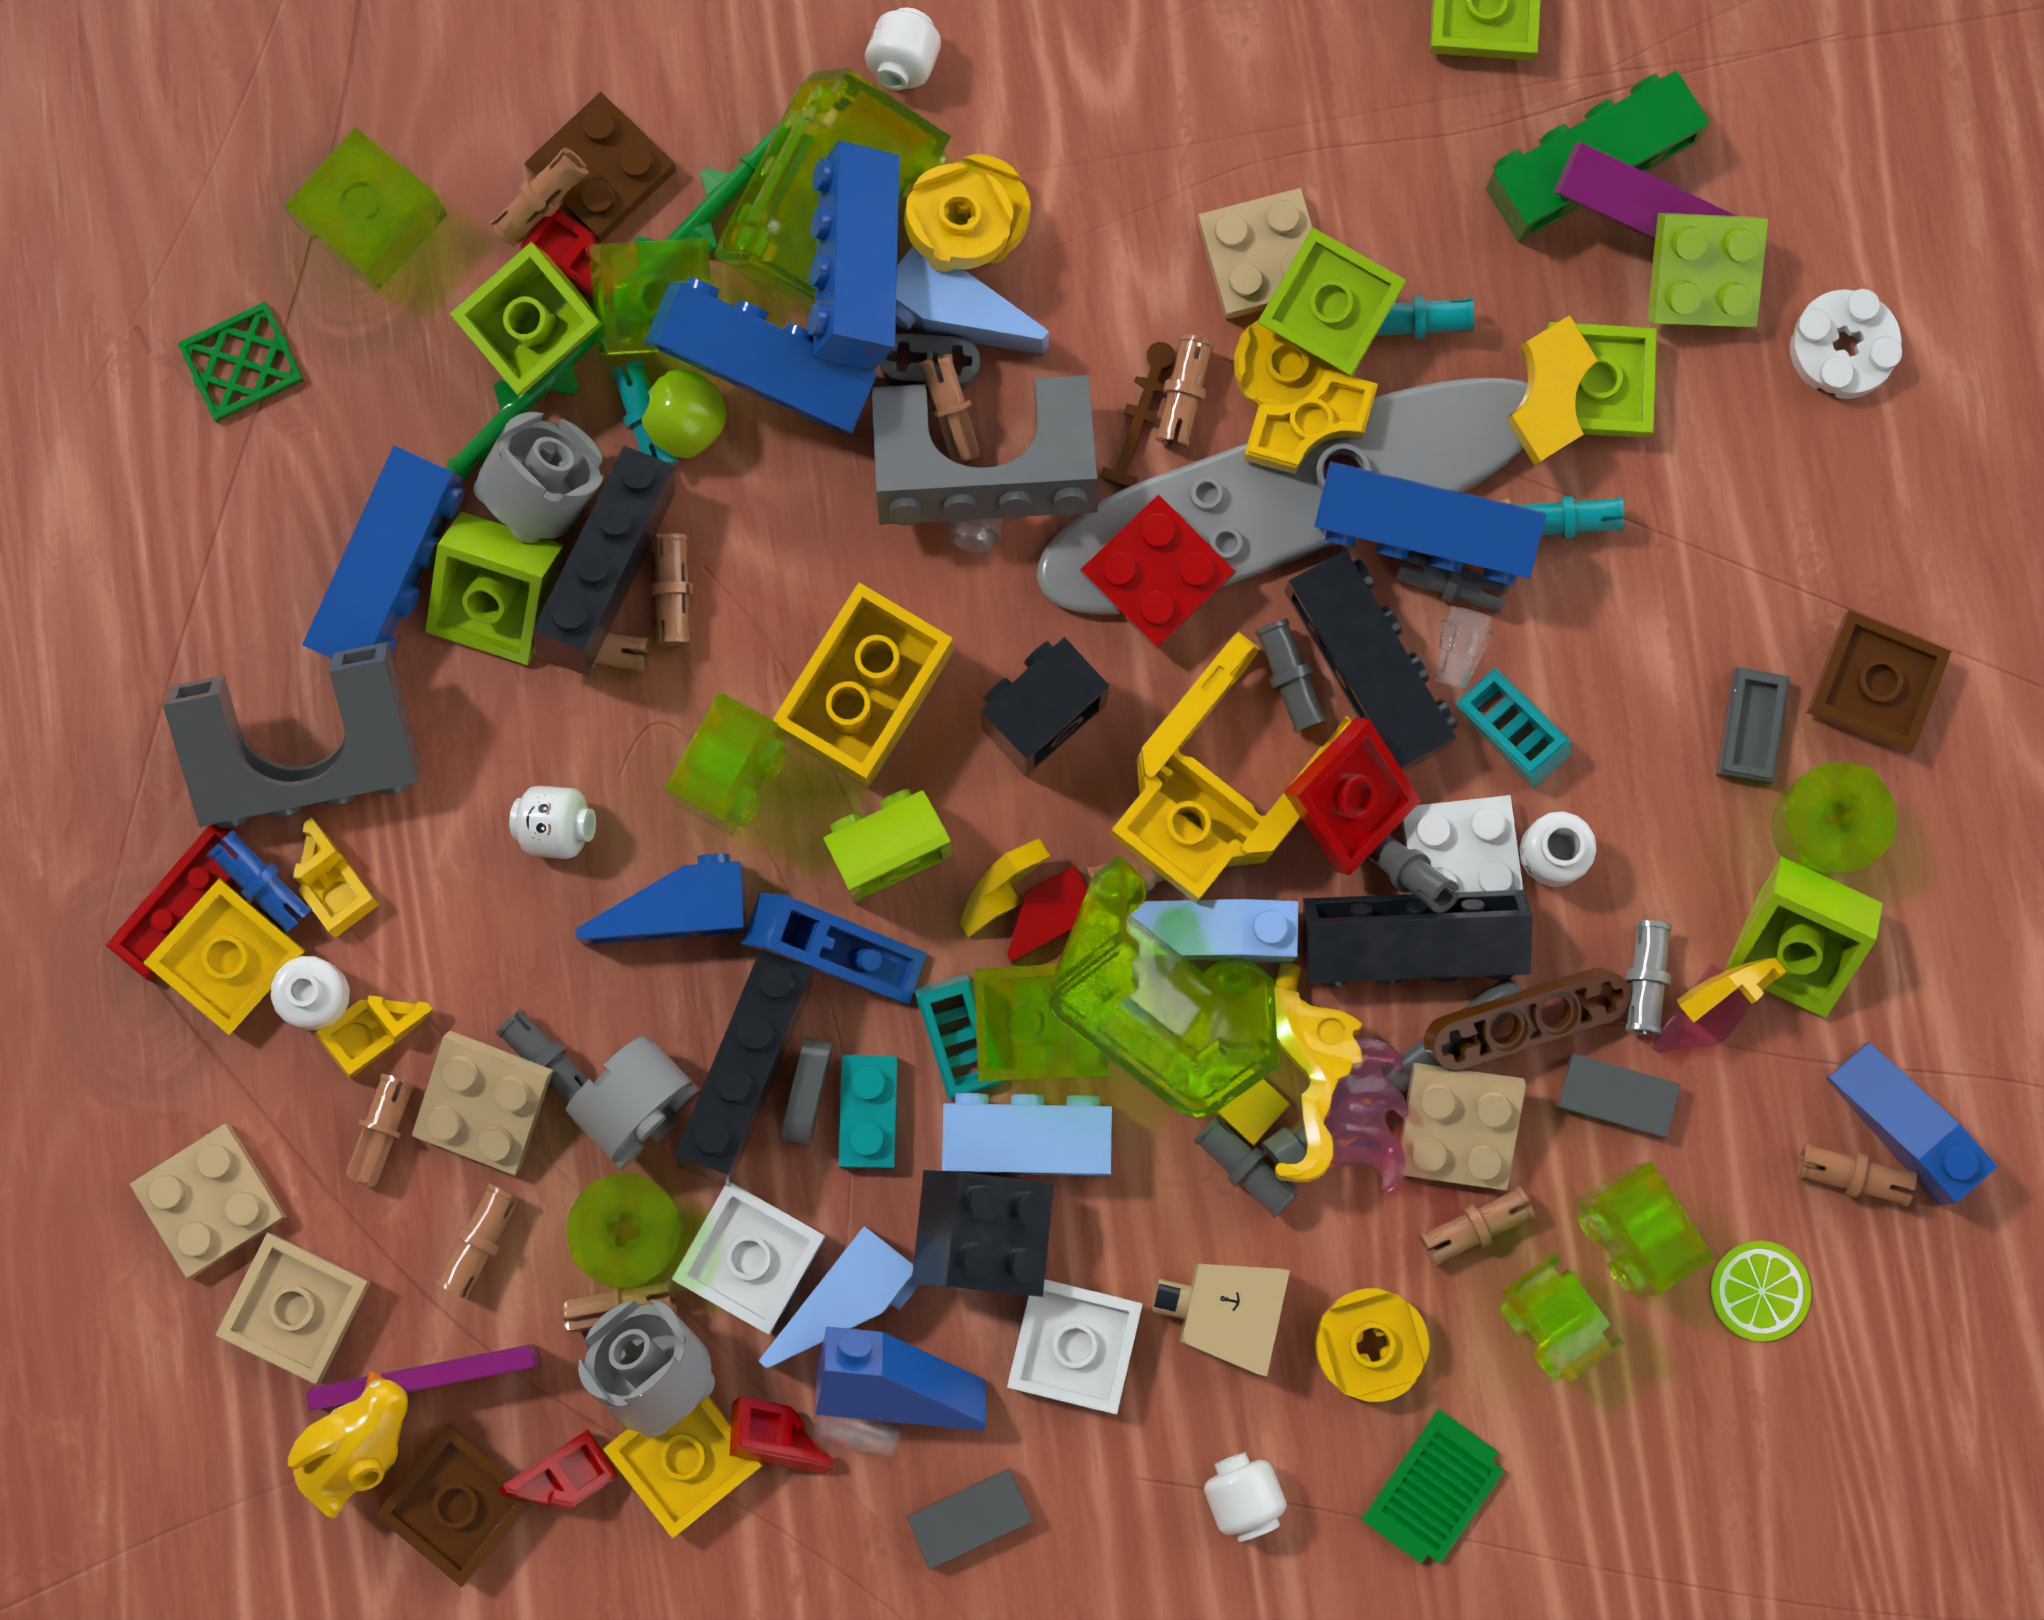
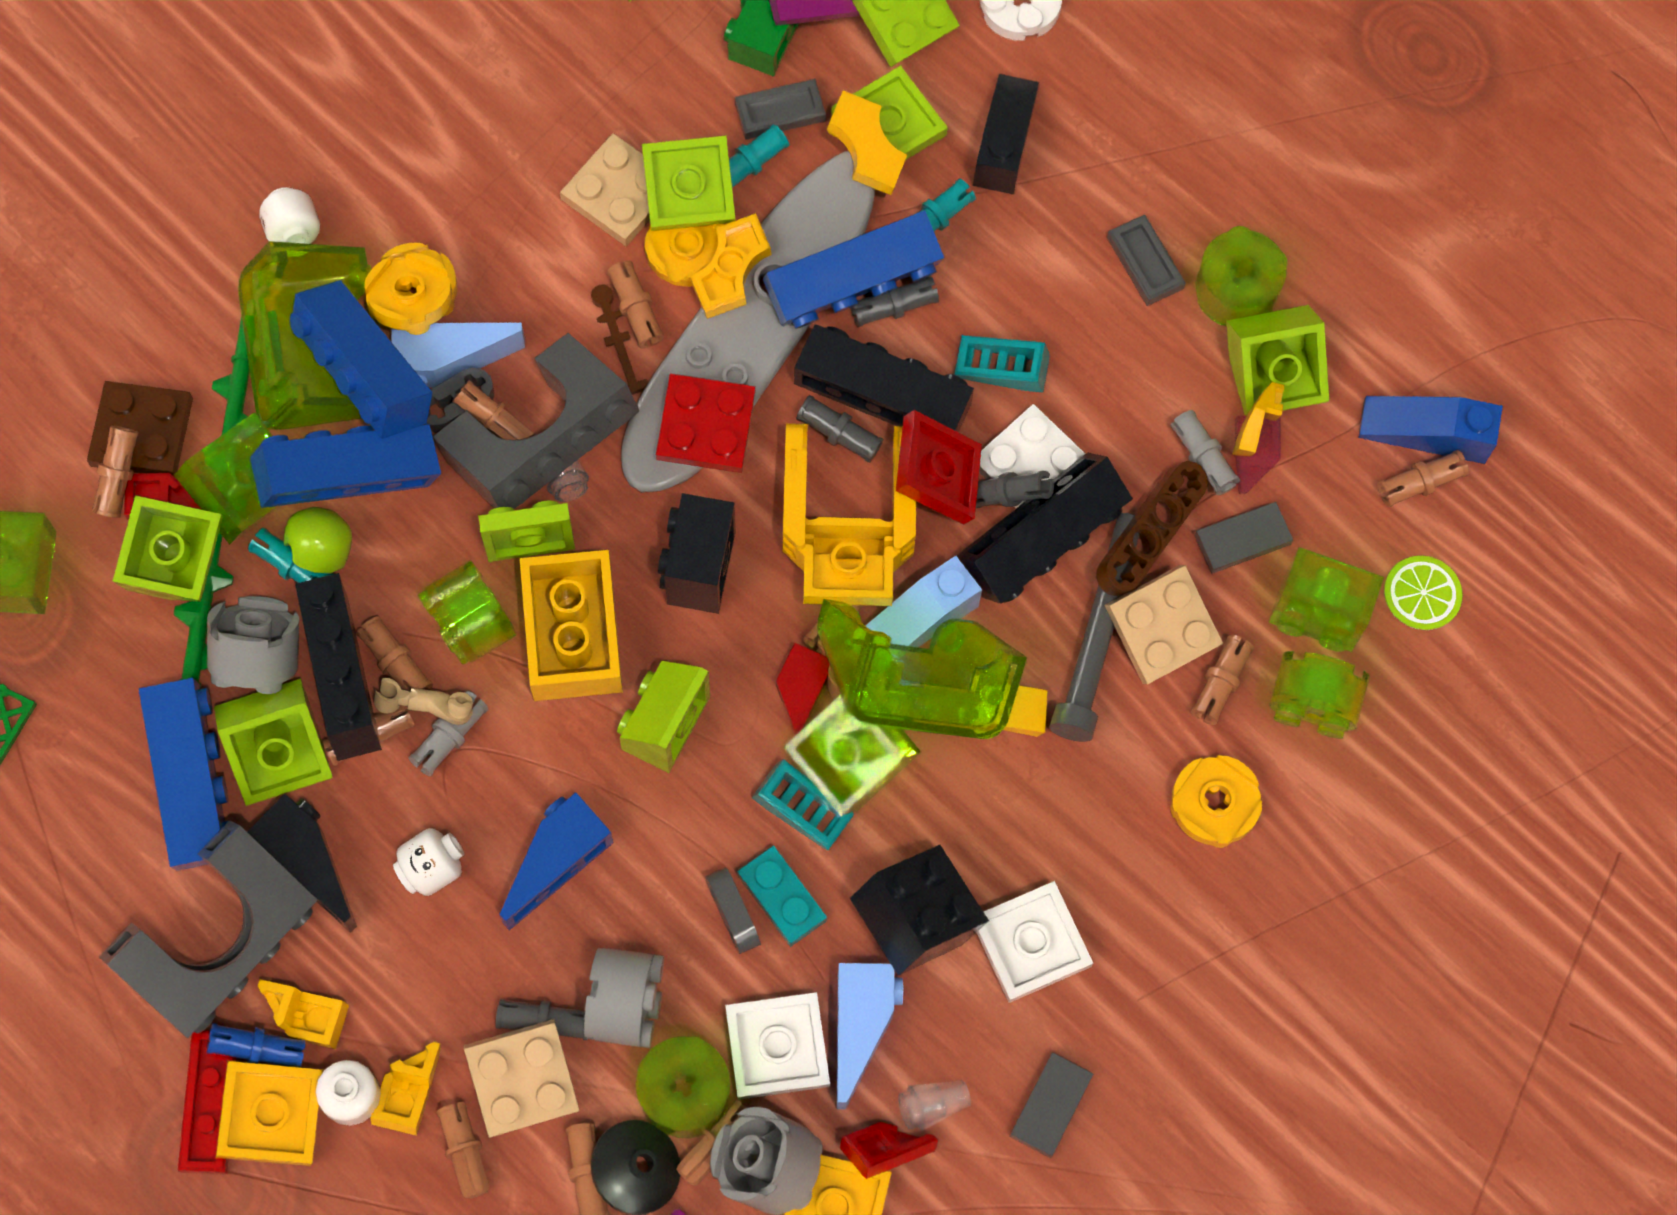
camera: 40 degrees left, 10 degrees down
clear neon green brick [664,691,788,836] -> none
black brick [675,948,813,1187] -> none
blue slope [741,892,927,1005] -> none
blue slope [816,1326,986,1431] -> none
light blue brick [942,1093,1112,1176] -> none
yellow slope [960,838,1051,937] -> none
tan torso [1152,1264,1290,1377] -> none
dark grey pin [1194,1115,1299,1219] -> none
white head [1204,1452,1287,1542] -> none
piece [1270,963,1409,1194] -> none
green window [1360,1408,1505,1564] -> none
clear cone [1435,606,1494,690] -> none
white head [1519,811,1597,887] -> none
reddish brown plate [1806,610,1952,754] -> none
none -> black slope [247,794,357,933]
none -> tan arm [374,678,473,726]
none -> light grey pin [408,691,489,777]
none -> clear neon green brick [418,559,517,665]
none -> lime plate [478,501,575,562]
none -> pearl dark grey dish [591,1120,680,1215]
none -> dark grey tile [735,79,826,140]
none -> black slope [973,74,1039,195]

